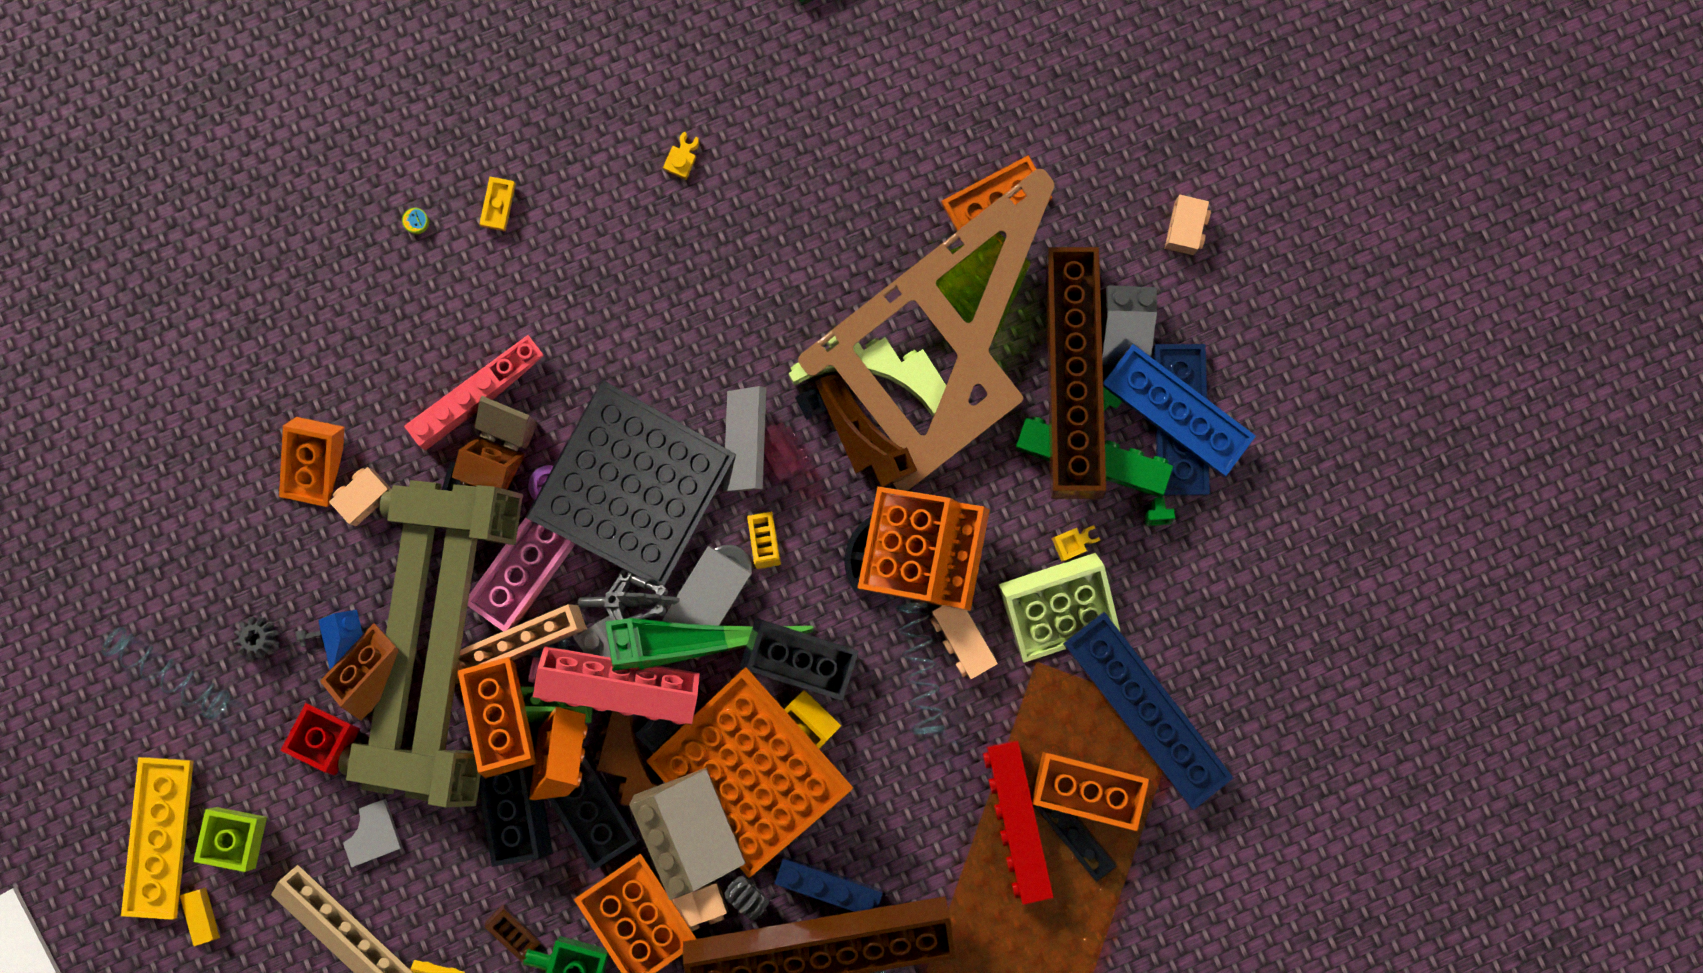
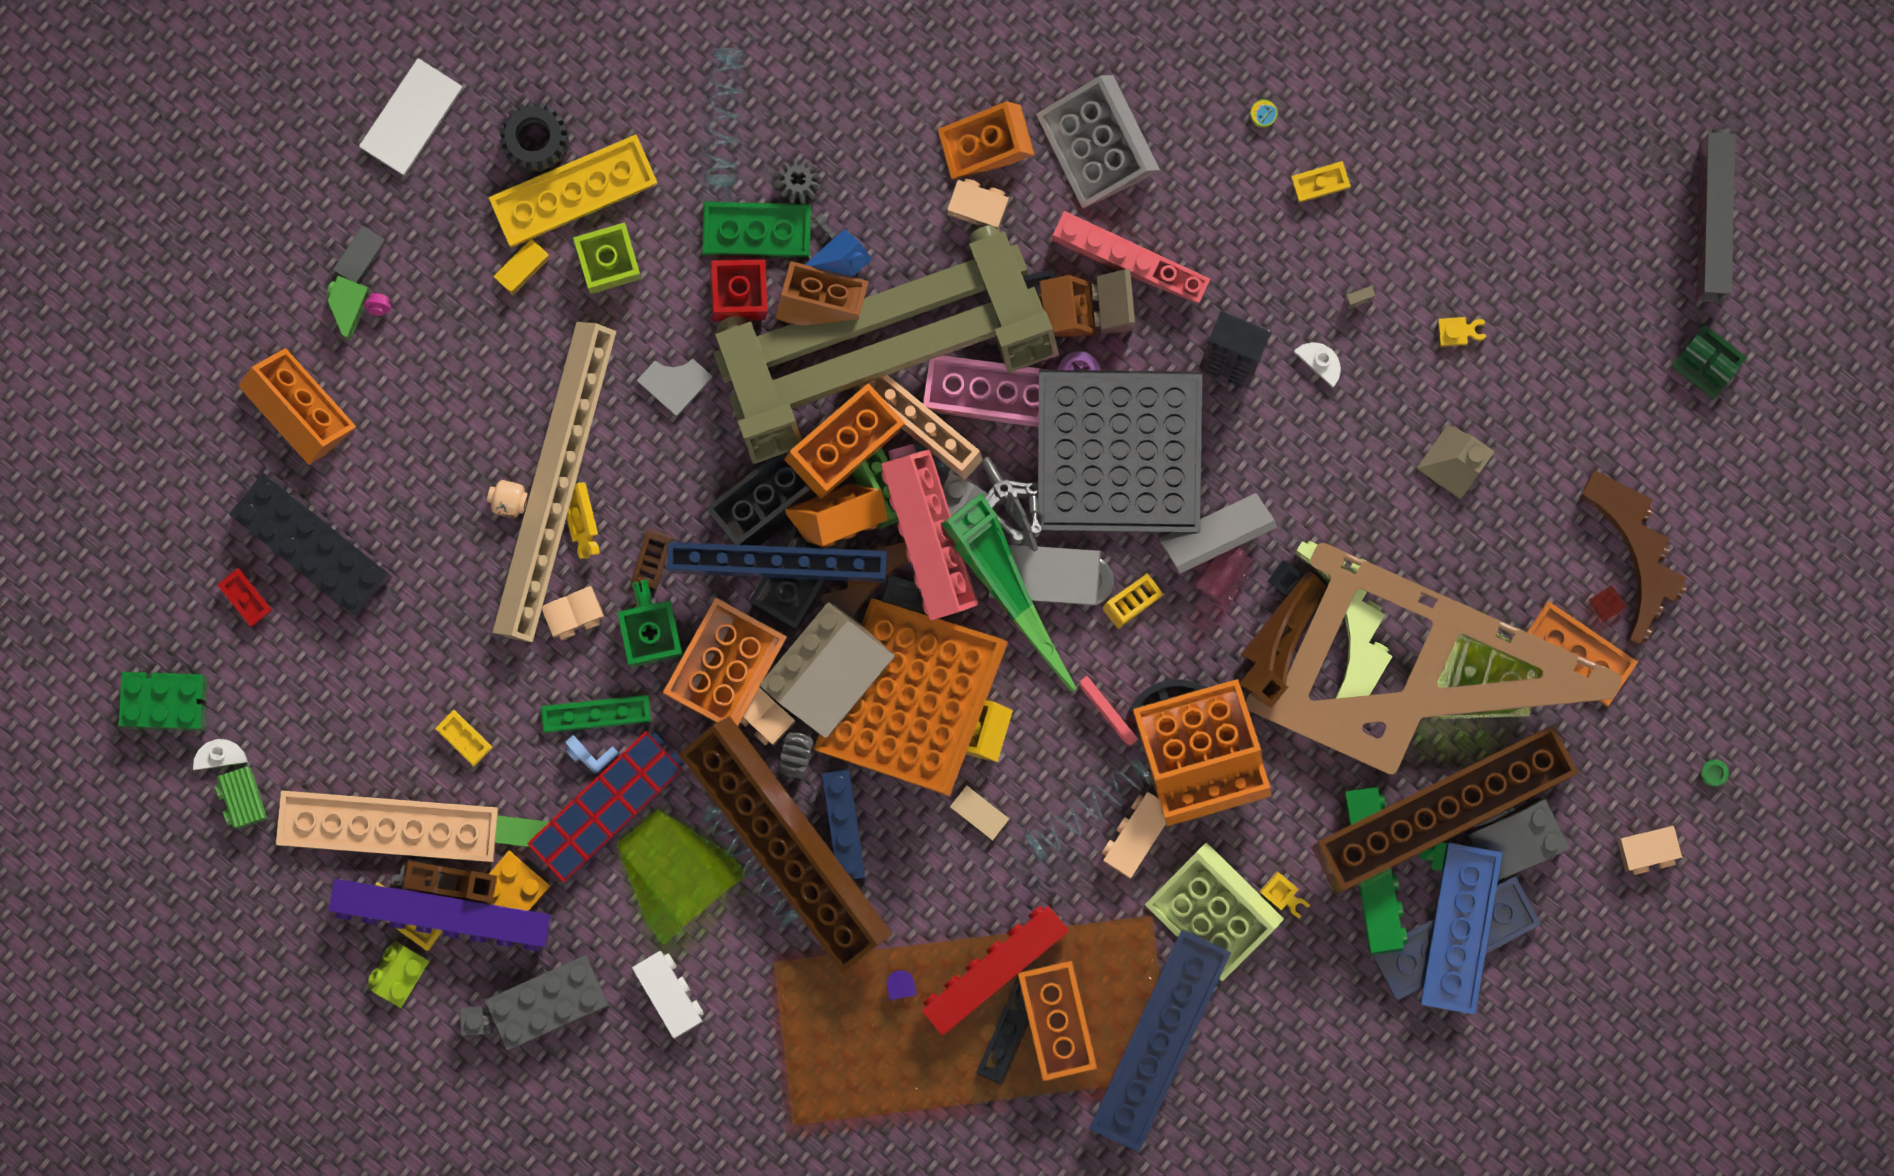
camera: 65 degrees right, 0 degrees up
black brick [740,618,859,701] -> none
green tile [1144,497,1175,526] -> none
none -> black tyre [499,102,569,174]
none -> dark blue brick [667,542,887,582]
none -> green tile [702,202,811,259]
none -> dark purple tile [887,970,917,1000]
none -> tan tile [950,786,1009,841]
none -> light grey slope [1036,75,1160,209]
none -> coral tile [1079,676,1138,747]
none -> black brick [1199,310,1272,389]
none -> white plate [1294,342,1341,388]
none -> dark tan tile [1344,286,1376,309]
none -> dark tan slope [1416,425,1495,500]
none -> reddish brown arch [1579,470,1687,647]
none -> clear red tile [1589,585,1627,622]
none -> green tile [1700,759,1729,787]

